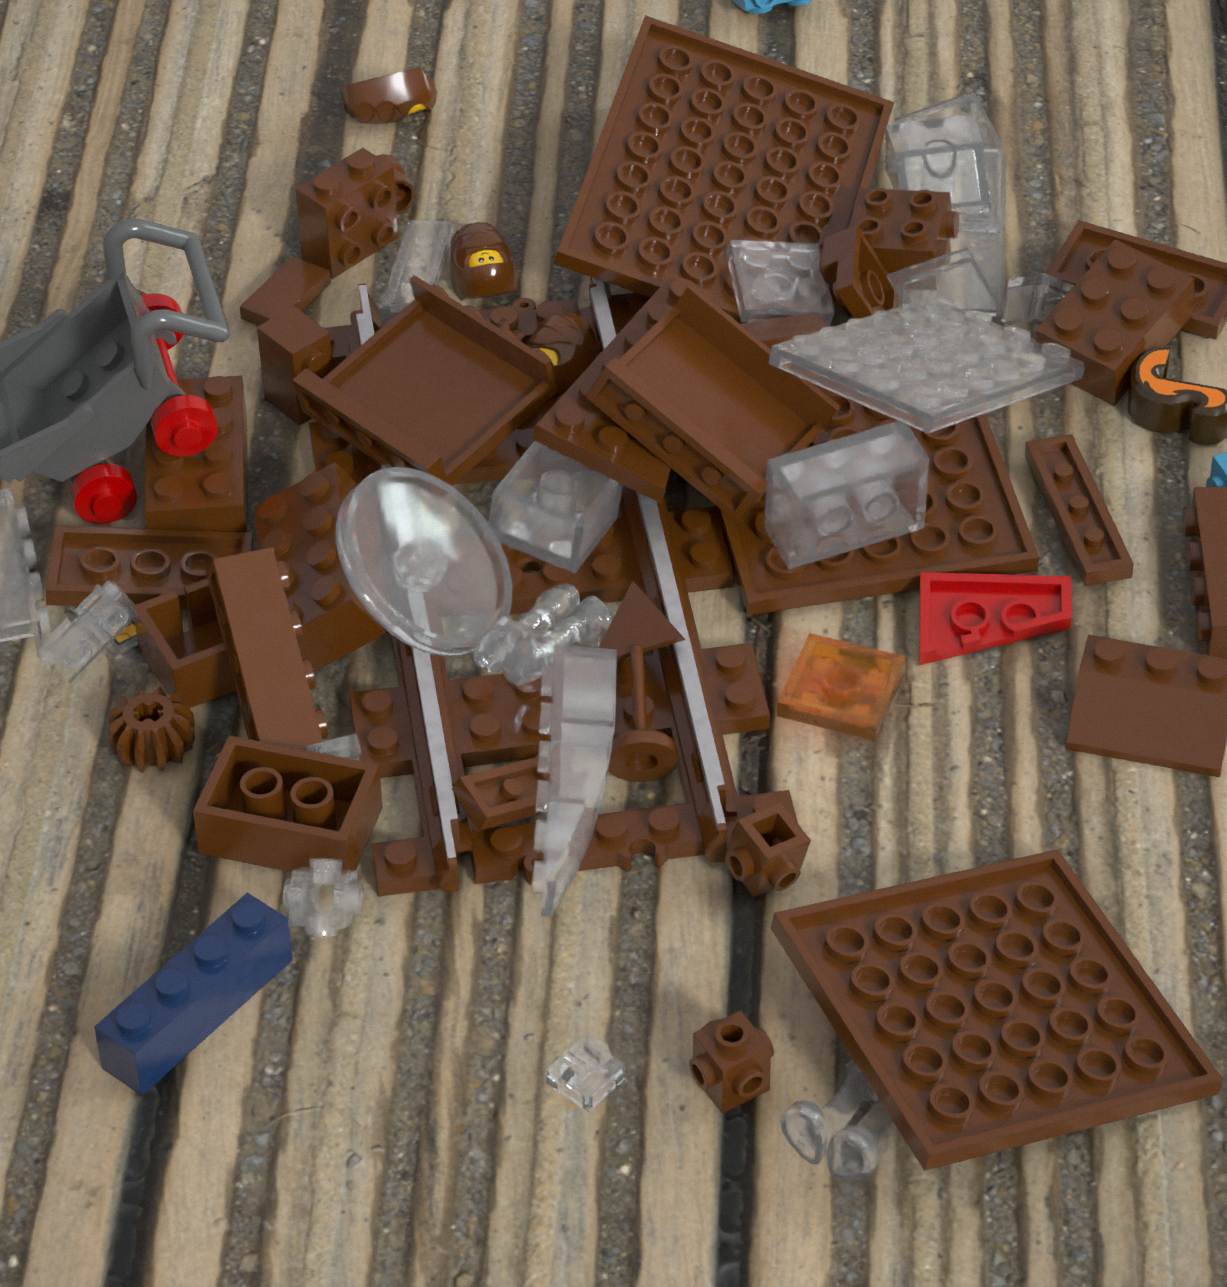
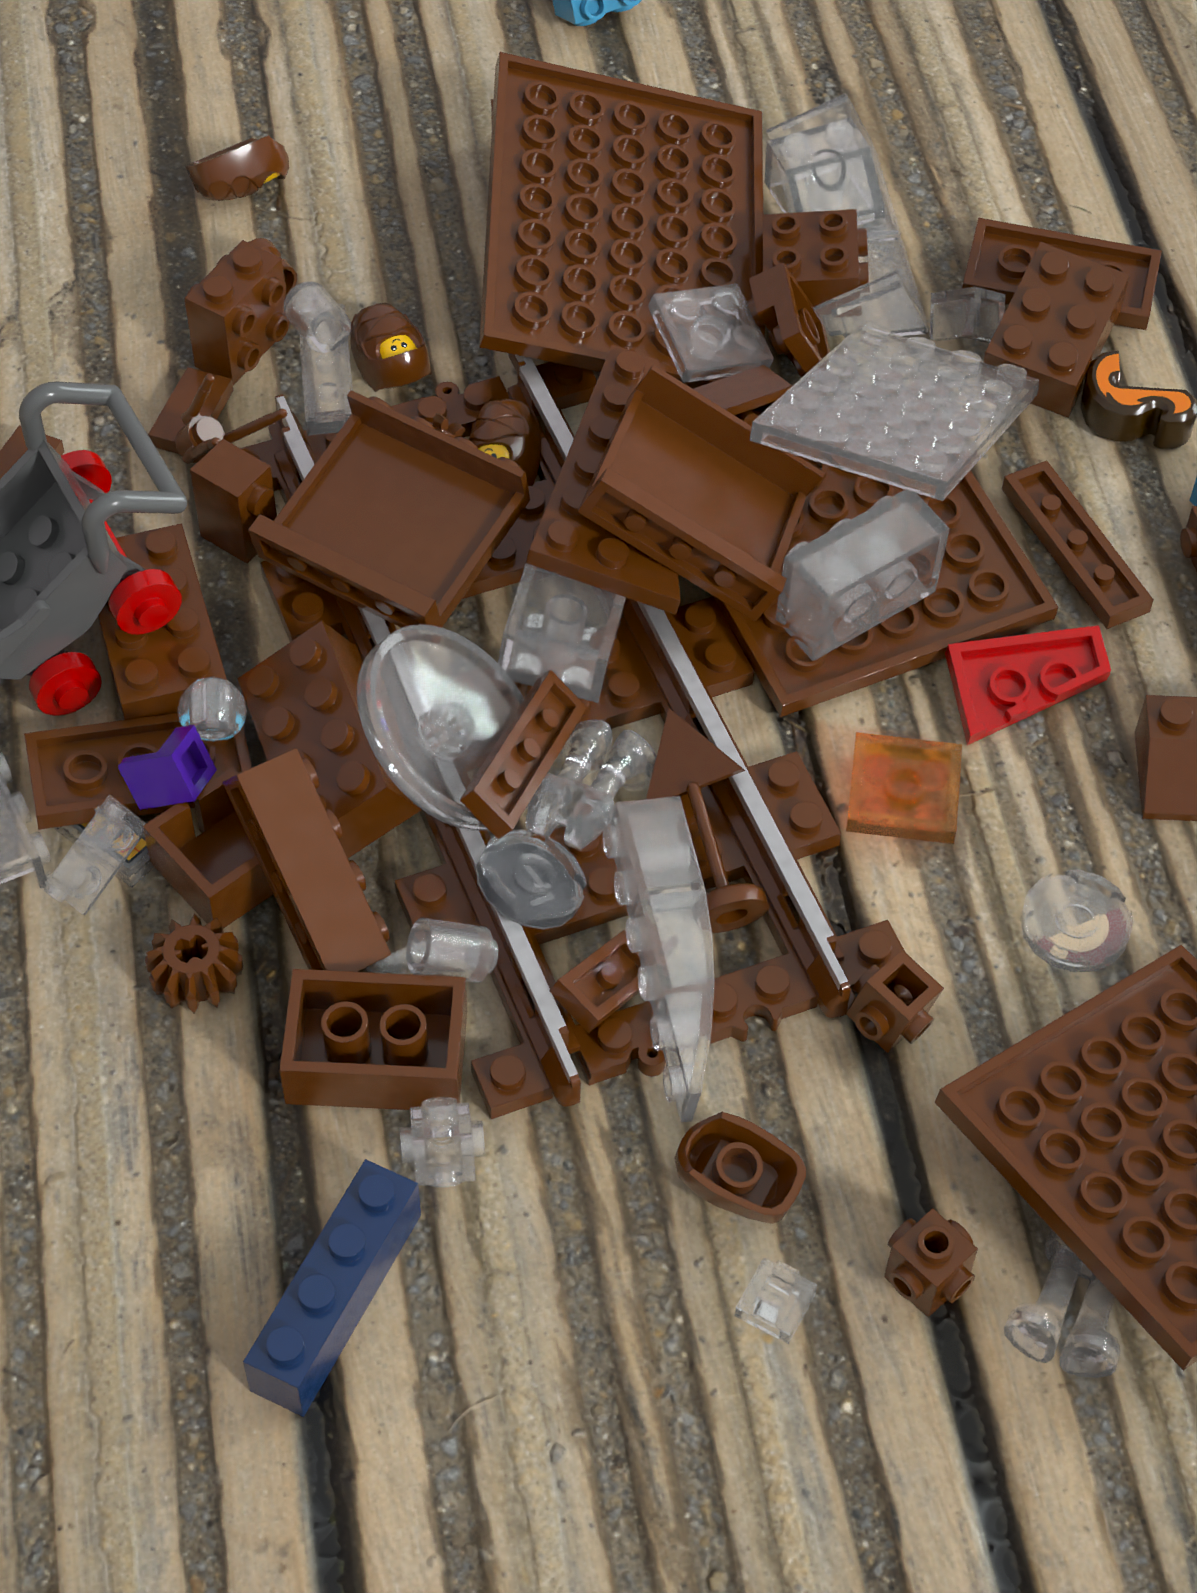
camera: 15 degrees left, 10 degrees up
none -> dark purple panel [118,725,217,810]
none -> reddish brown plant [175,374,287,464]
none -> clear piece [177,676,247,741]
none -> clear brick [283,281,351,353]
none -> clear brick [406,918,498,983]
none -> reddish brown plate [460,670,587,839]
none -> clear tile [476,829,586,929]
none -> reddish brown piece [674,1112,806,1224]
none -> clear tile [1020,870,1134,972]

